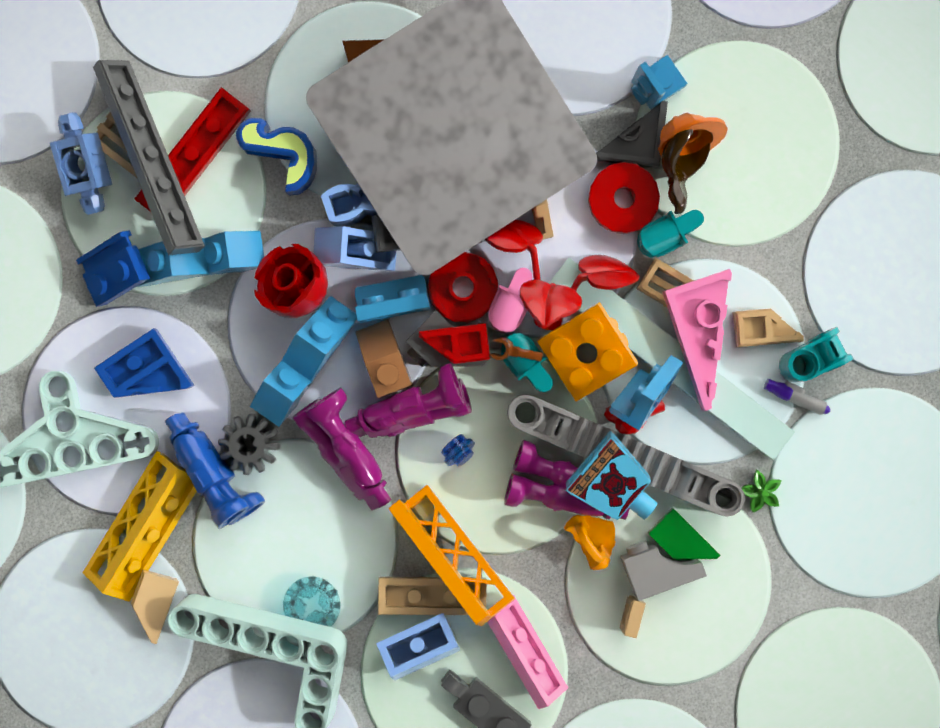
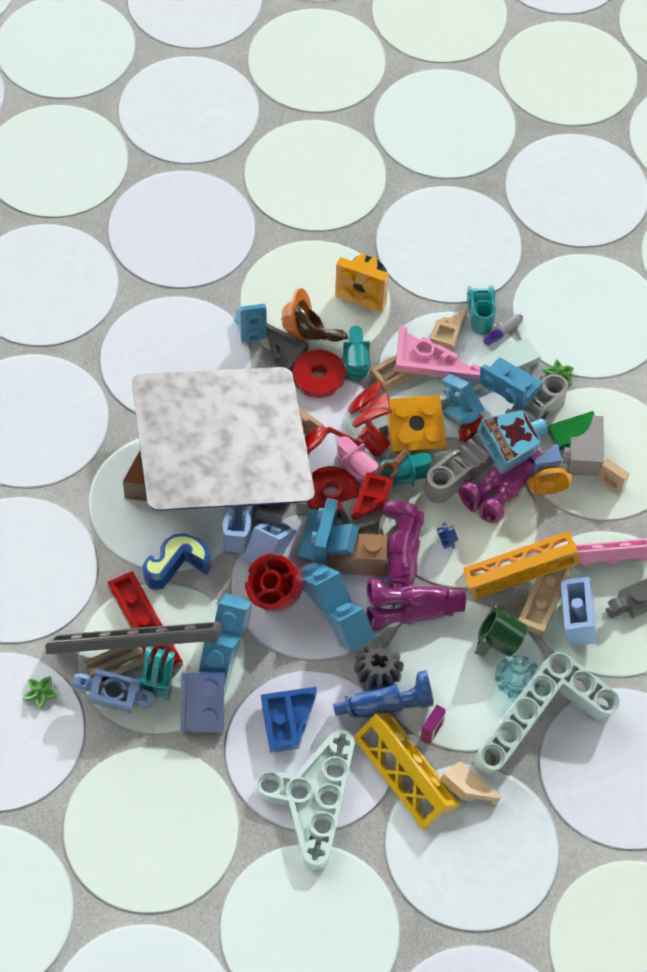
camera: 70 degrees left, 30 degrees down
none -> bright green plant [23,676,59,710]
none -> teal arm [139,646,175,701]
none -> dark azure tile [326,524,359,556]
none -> light orange piece [335,253,389,313]
none -> magenta tile [420,704,446,744]
none -> dark green piece [474,605,527,657]
none -> dark azure bracket [480,357,543,409]
none -> medium blue slope [530,445,562,477]

